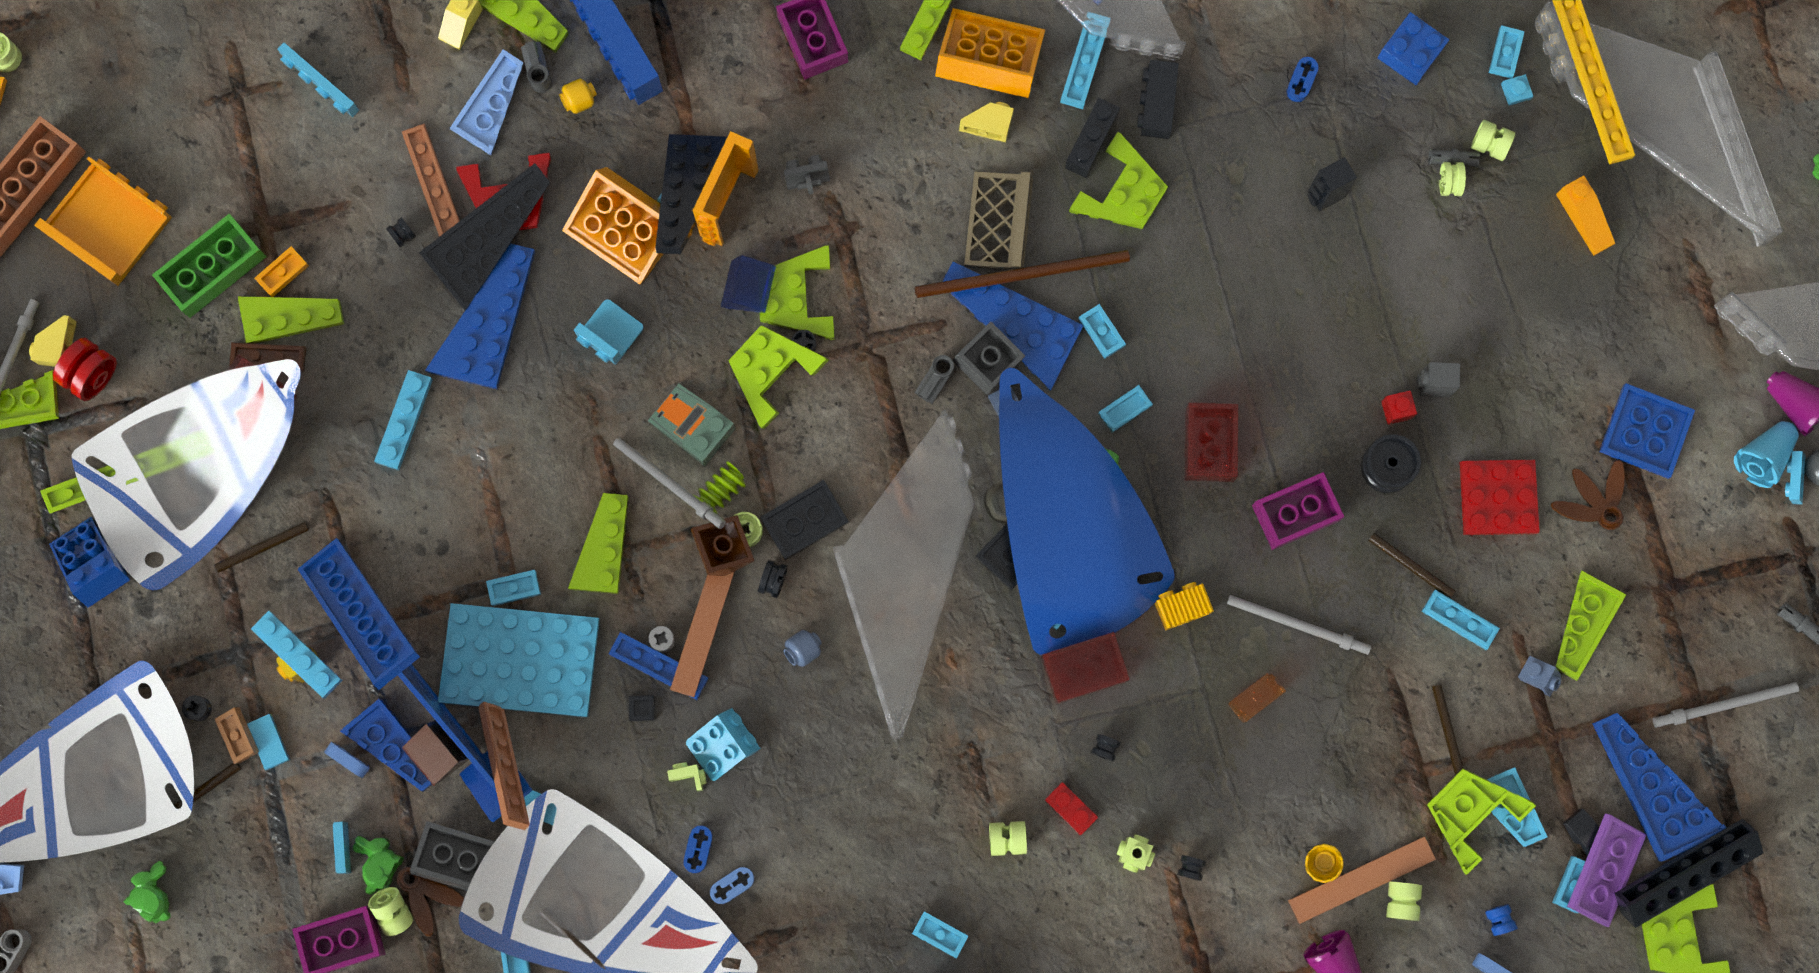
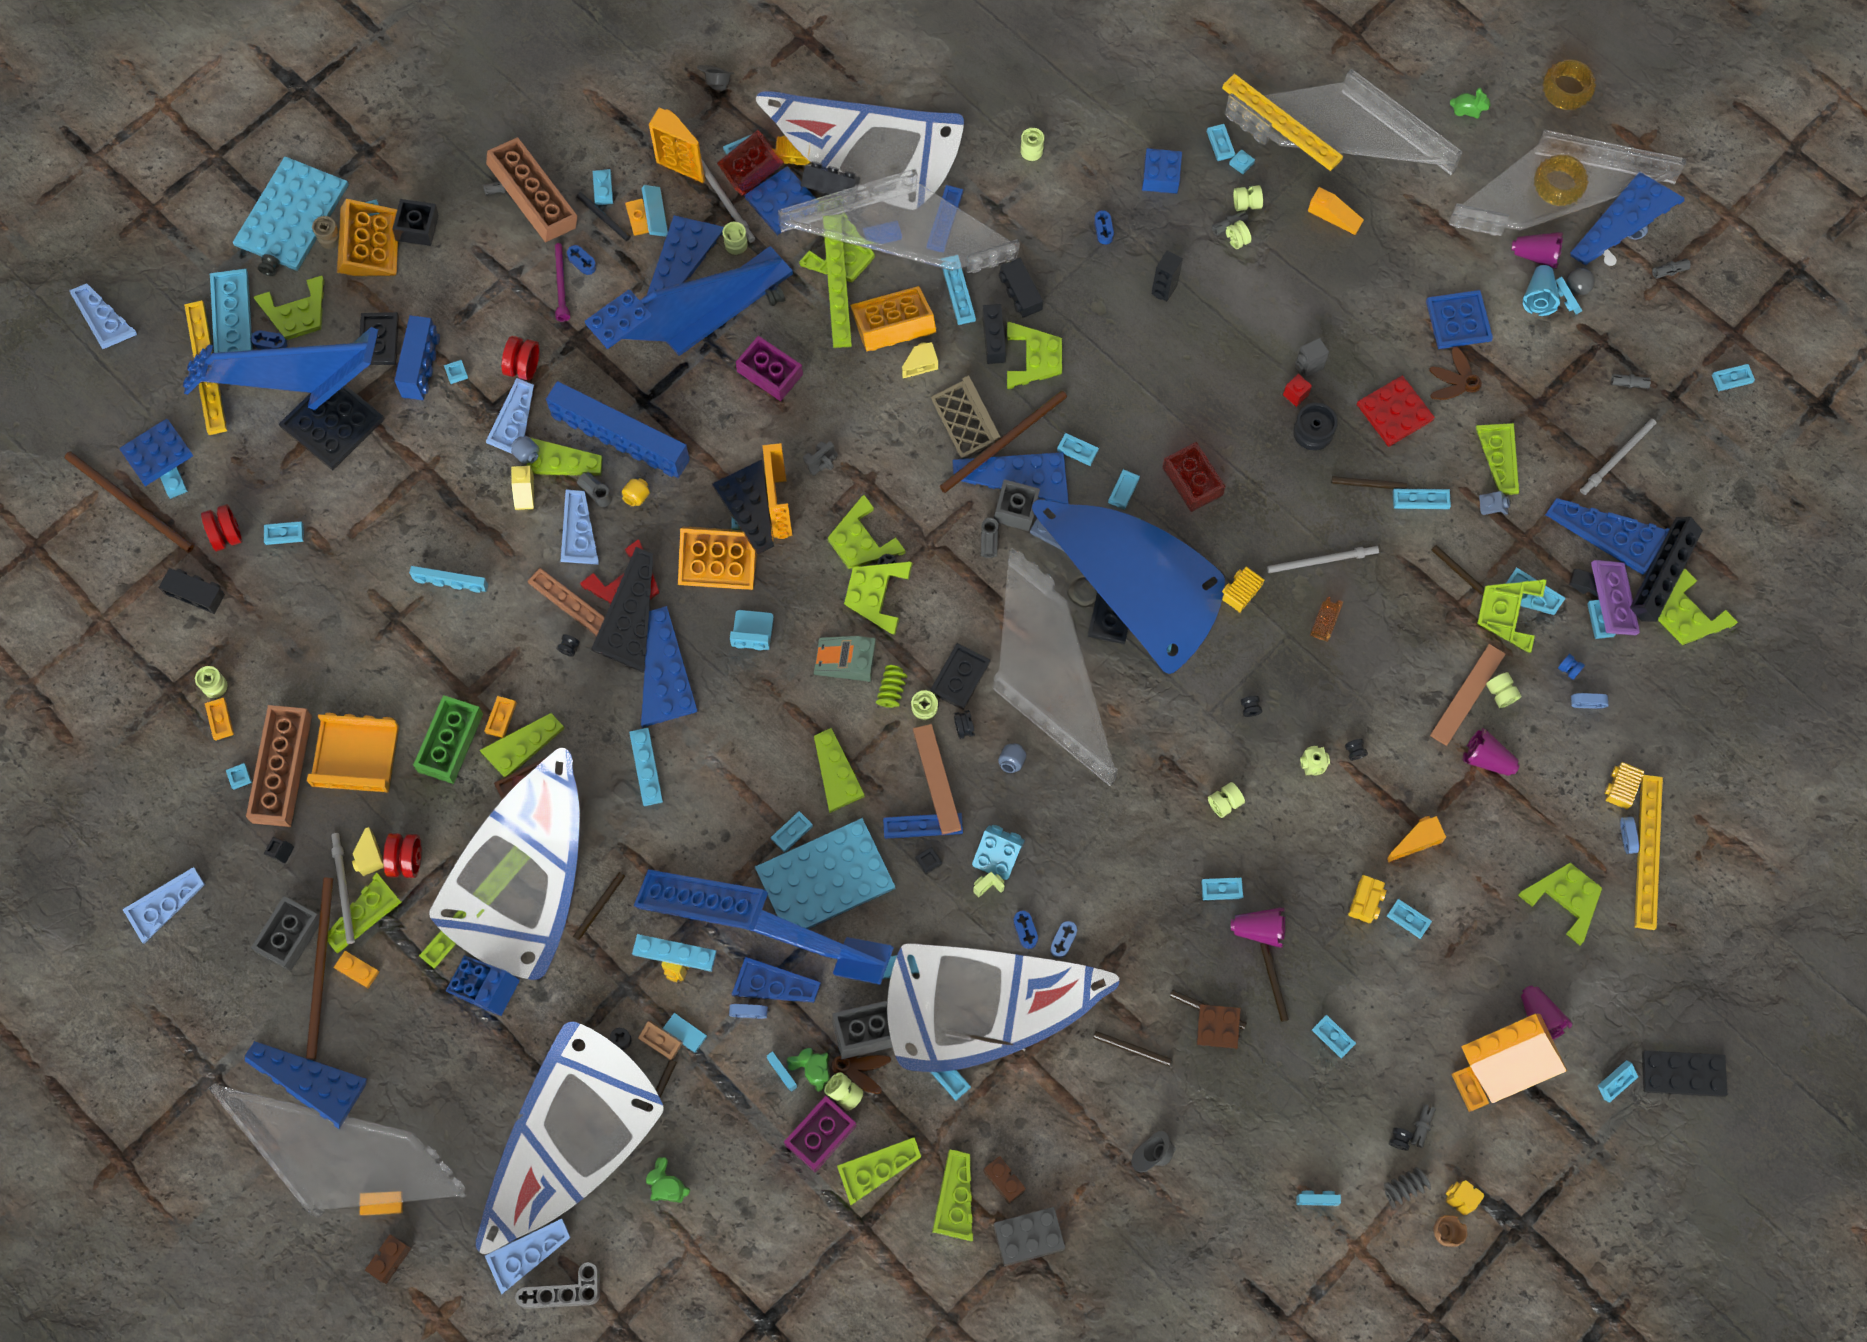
camera: 30 degrees left, 10 degrees down
reddish brown slope [402,720,469,786] -> none
nougat tile [478,702,530,830] -> none
light grey bar [613,438,726,529] -> none
light grey wheel [649,626,675,653] -> none
reddish brown slope [691,515,754,576] -> none
clear blue slope [720,255,776,313] -> none
clear red brick [1041,632,1130,705] -> none
red plate [1044,782,1098,836] -> none
magenta brick [1252,472,1344,550] -> none
yellow hair [1305,843,1344,883] -> none

